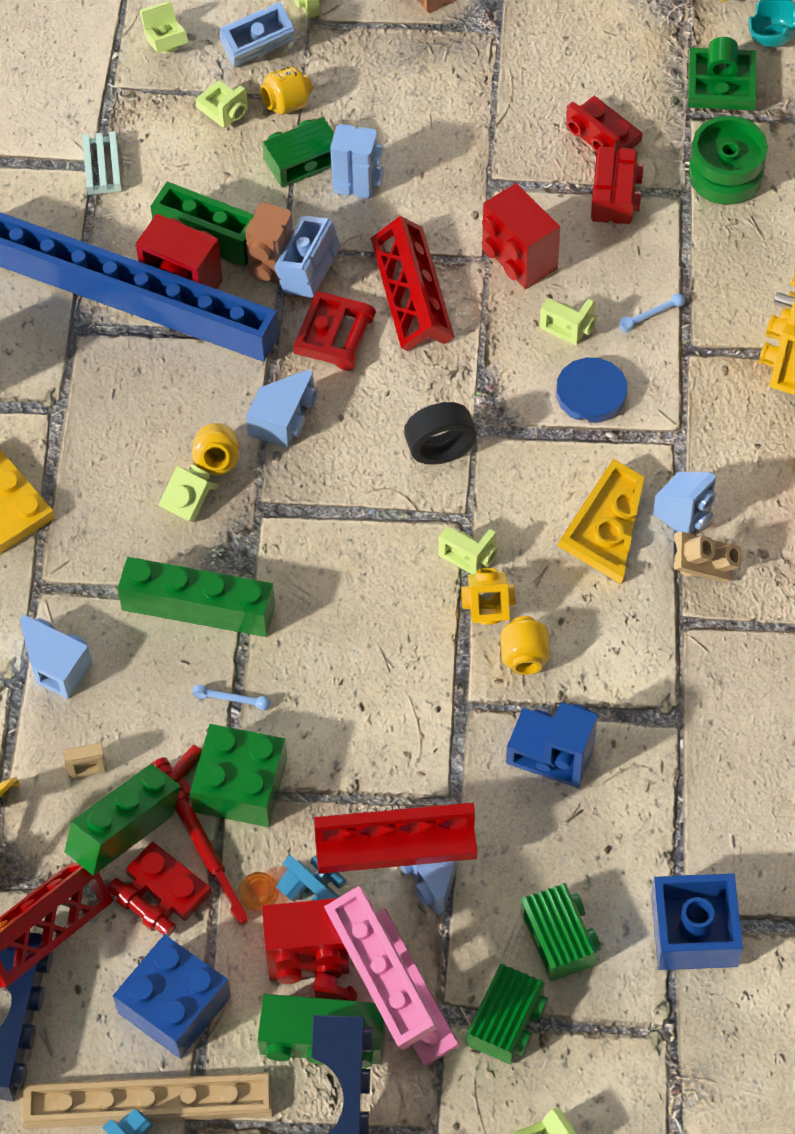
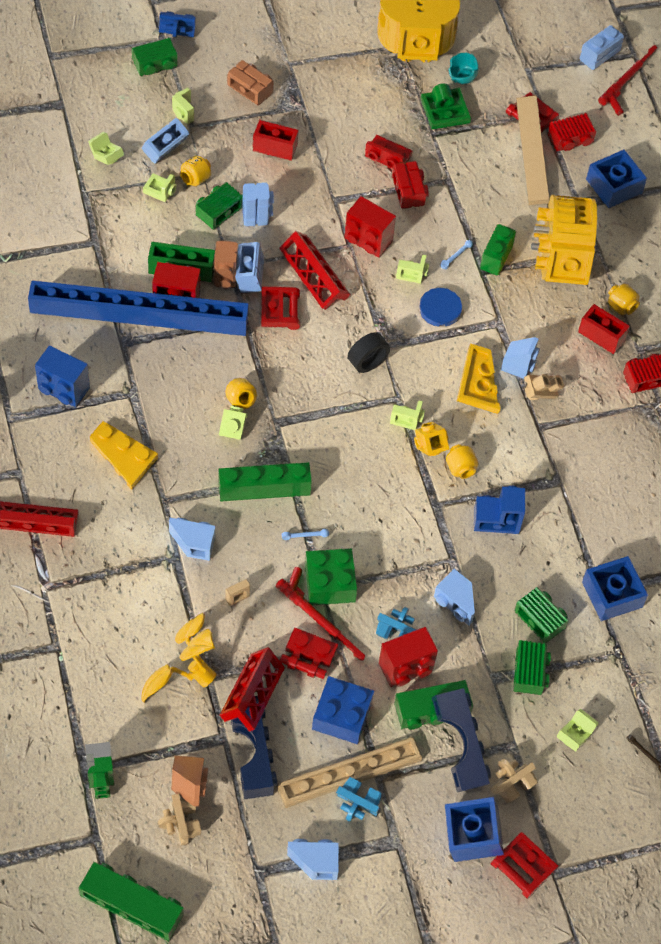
camera: 25 degrees left, 0 degrees up
green brick [64,763,180,876] -> none
light aqua tile [82,131,122,195] -> none
clear orange plate [239,872,279,911] -> none
light blue slope [246,370,318,448] -> none
red fence [314,802,478,874] -> none
red tile [314,972,358,1001] -> none
bright pink fence [324,886,460,1067] -> none
green wheel [688,116,768,205] -> none
none -> red brick [253,120,299,161]
none -> green brick [480,224,516,276]

